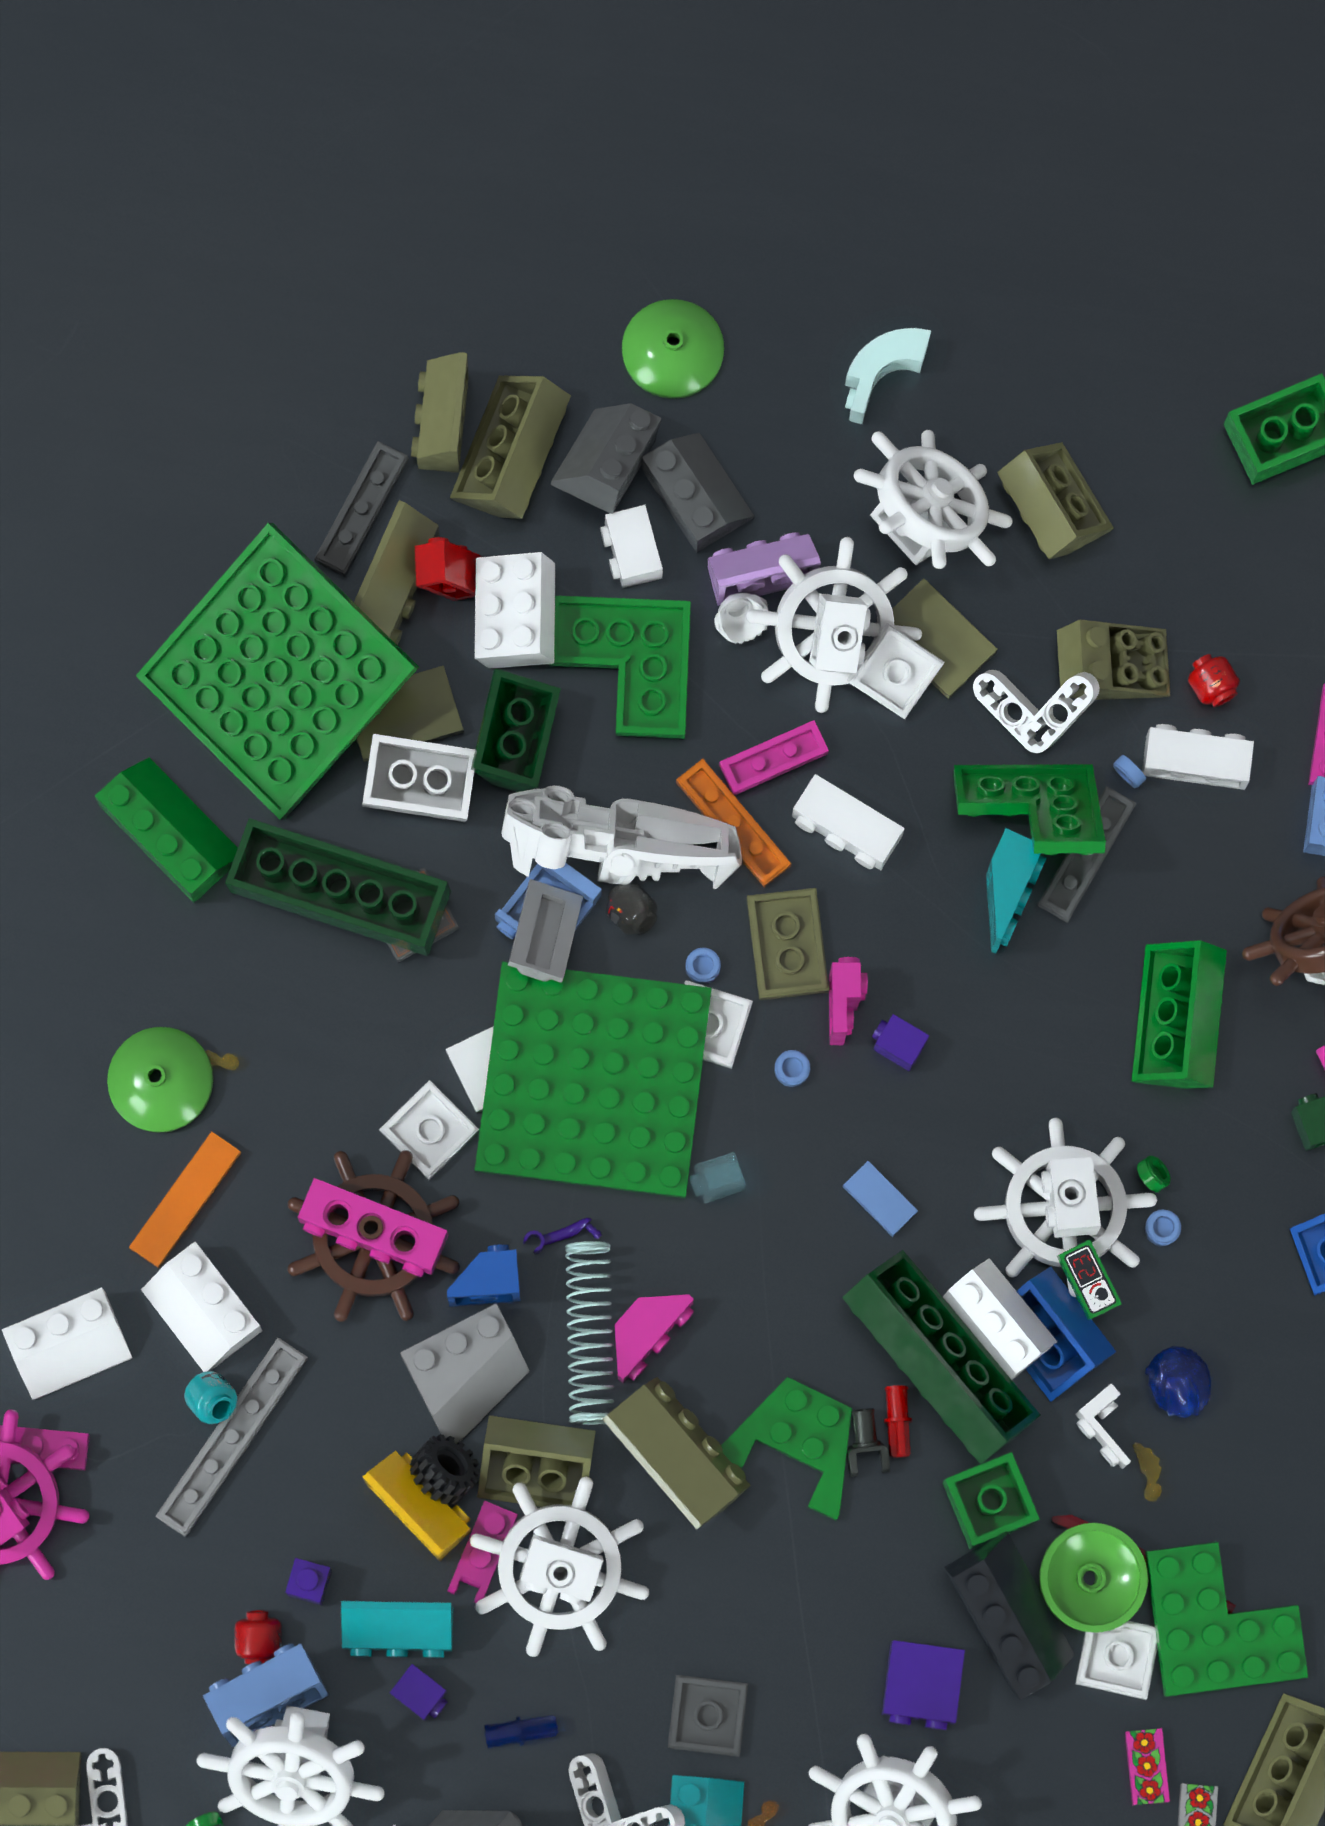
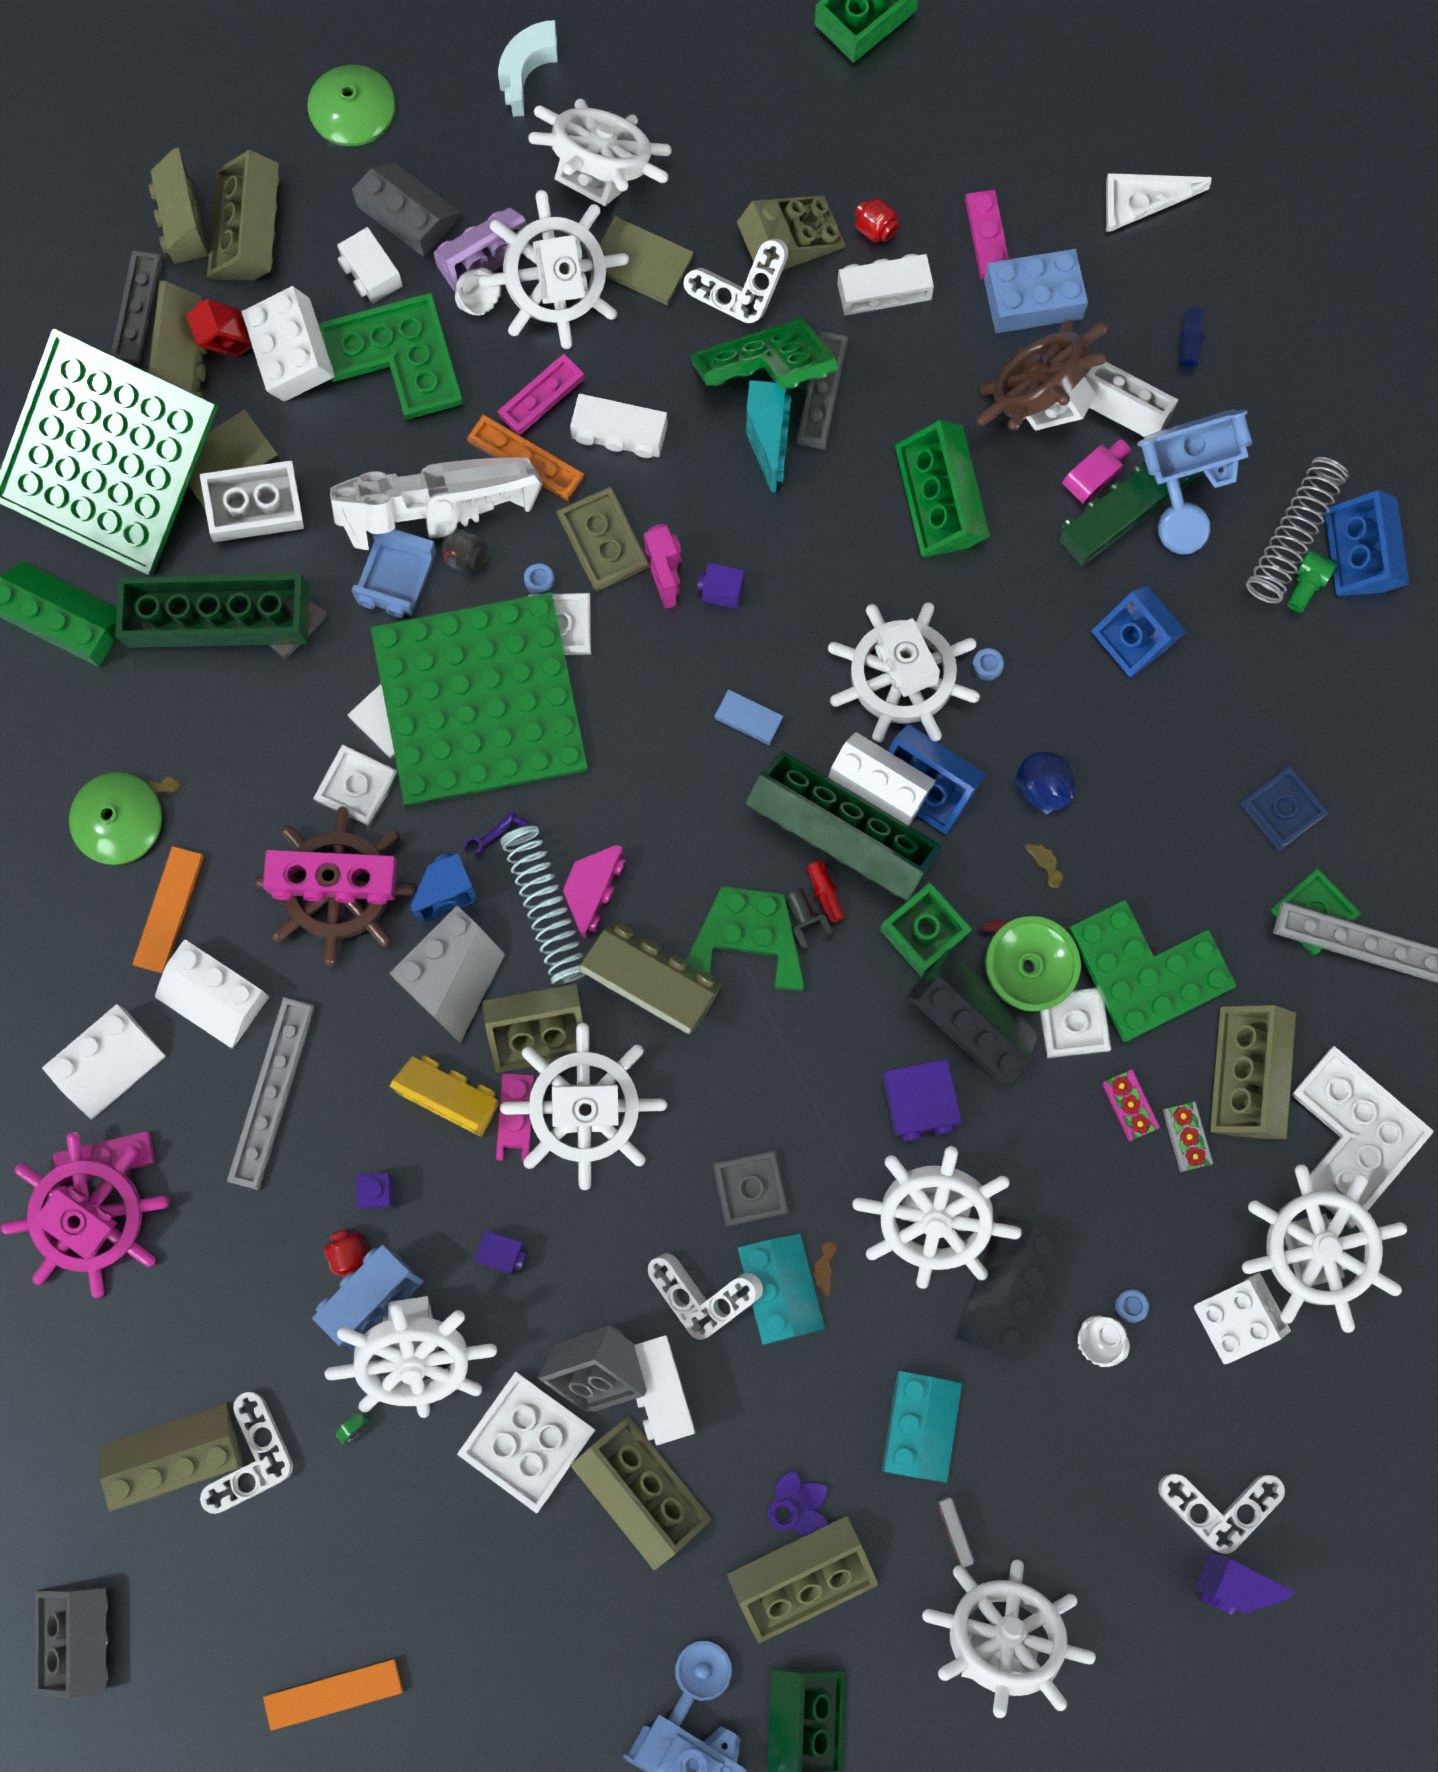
camera: 15 degrees left, 0 degrees up
teal head [184,1371,238,1424] -> none
teal slope [341,1601,453,1658] -> none
black tyre [410,1434,480,1504] -> none
dark green slope [471,668,561,792] -> none
clear blue axle [484,1715,558,1748] -> none
light grey piece [508,879,583,983] -> none
dark grey slope [551,403,662,514] -> none
clear light blue brick [689,1152,746,1203] -> none
medium blue tile [774,1050,810,1087] -> none
white tile [847,623,944,719] -> none
olive slope [997,442,1114,559] -> none
tile [1057,1240,1122,1320] -> none
white bracket [1075,1383,1131,1469] -> none
medium blue tile [1113,755,1146,788] -> none
green tile [1137,1155,1171,1192] -> none

